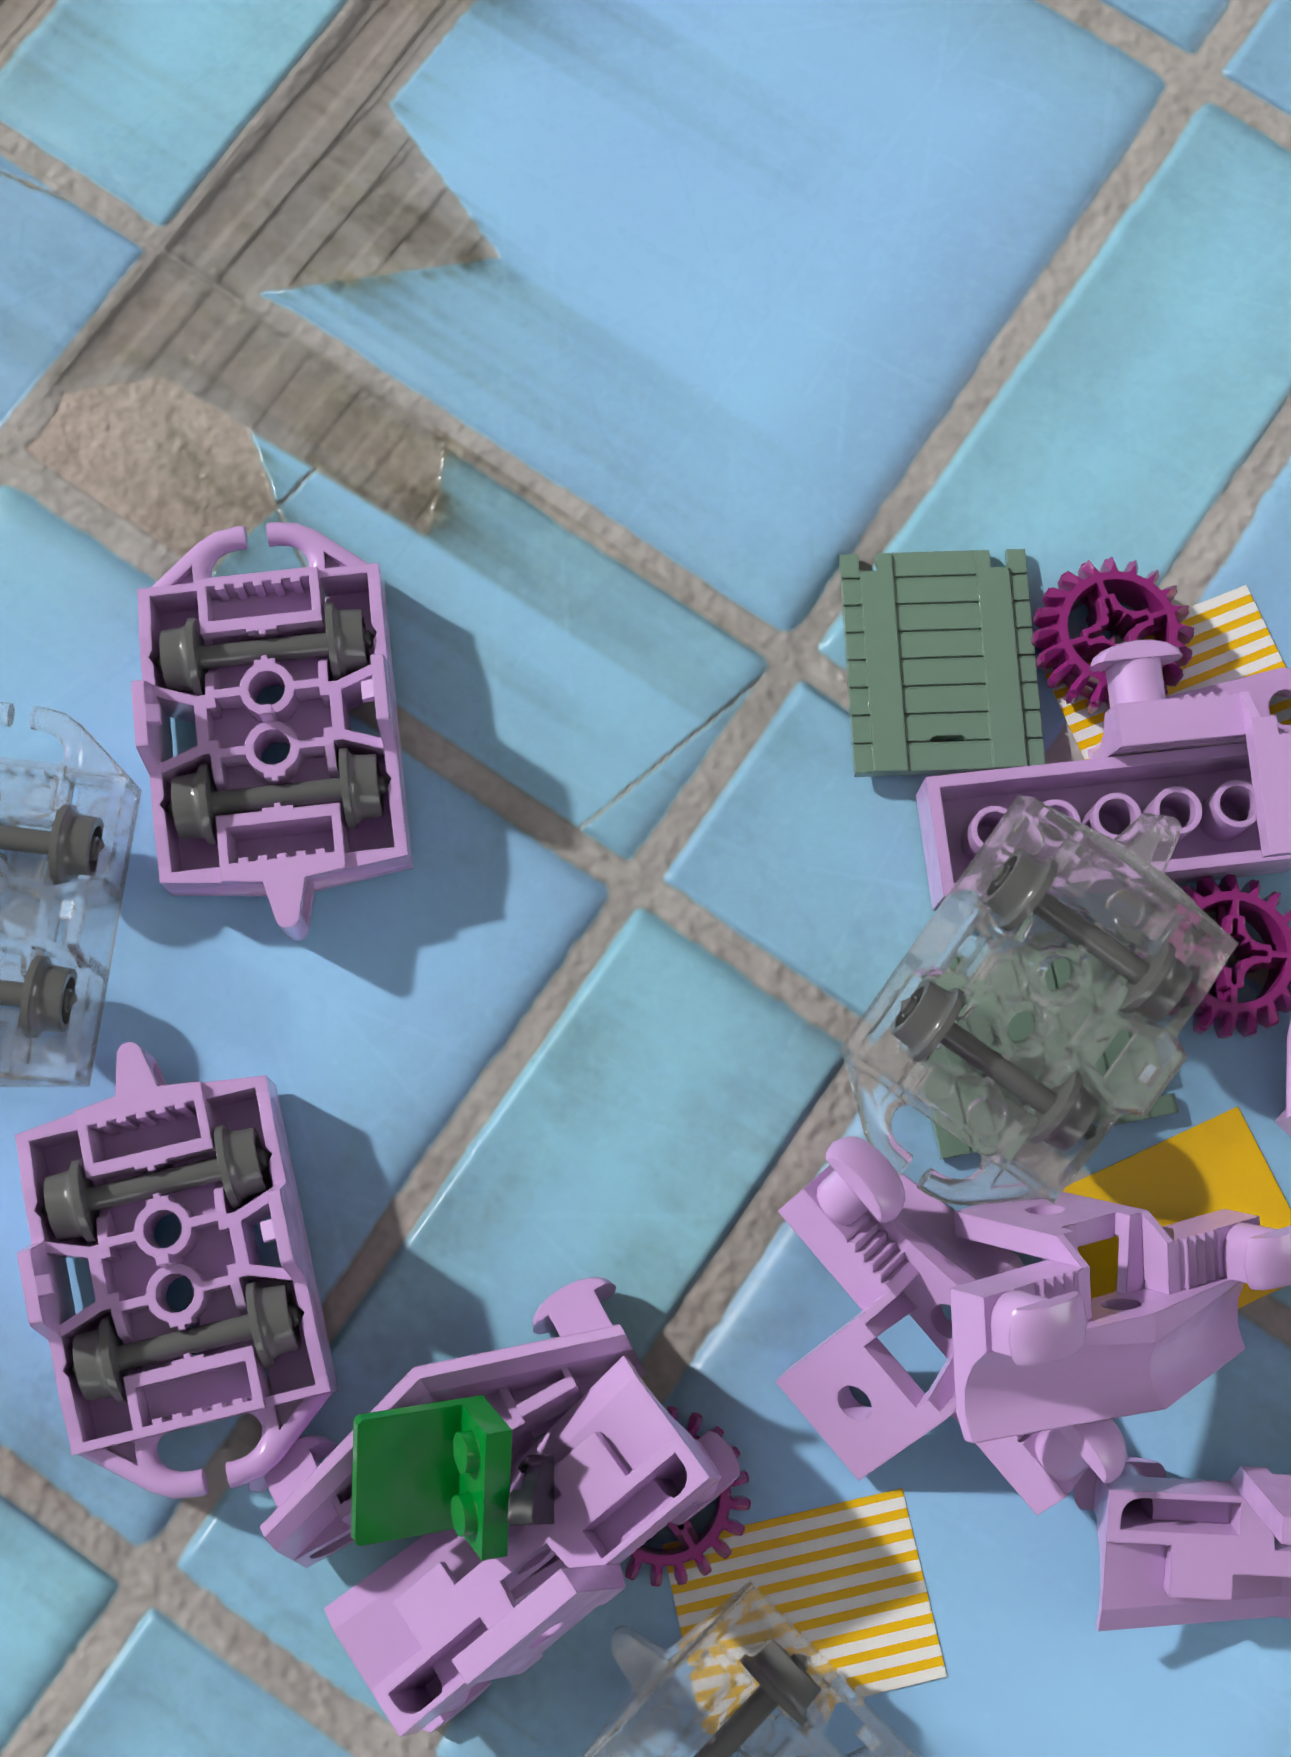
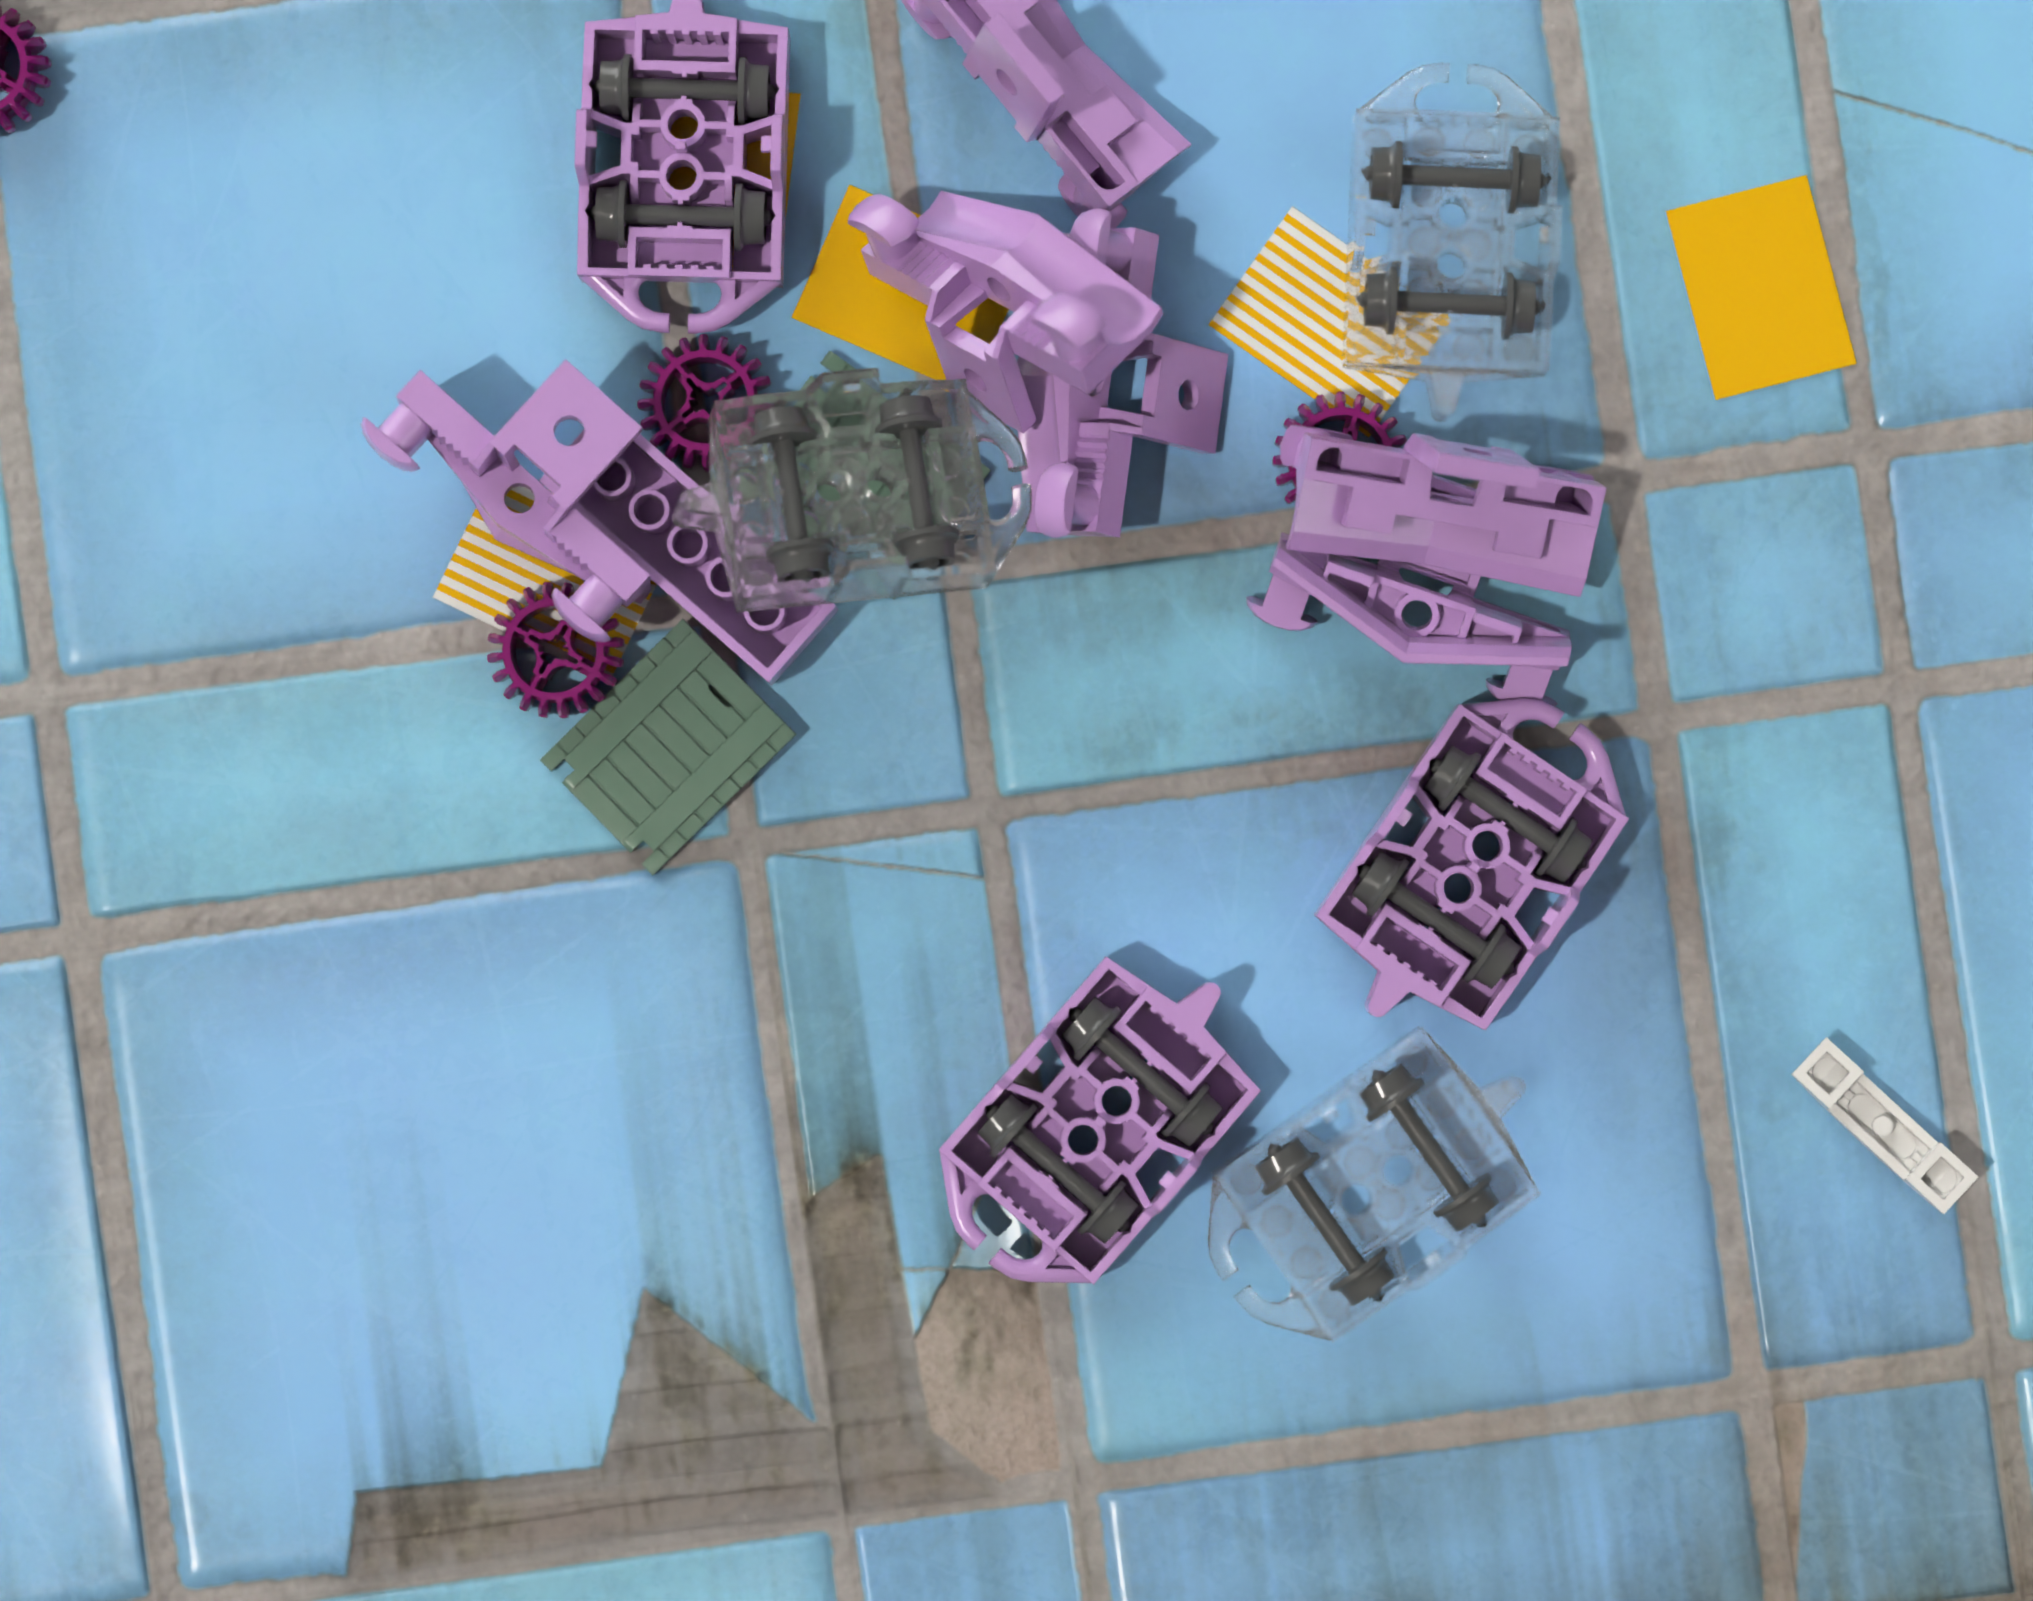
camera: 125 degrees left, 10 degrees up
green bracket [351,1395,512,1561] -> none
black tile [507,1454,554,1525] -> none

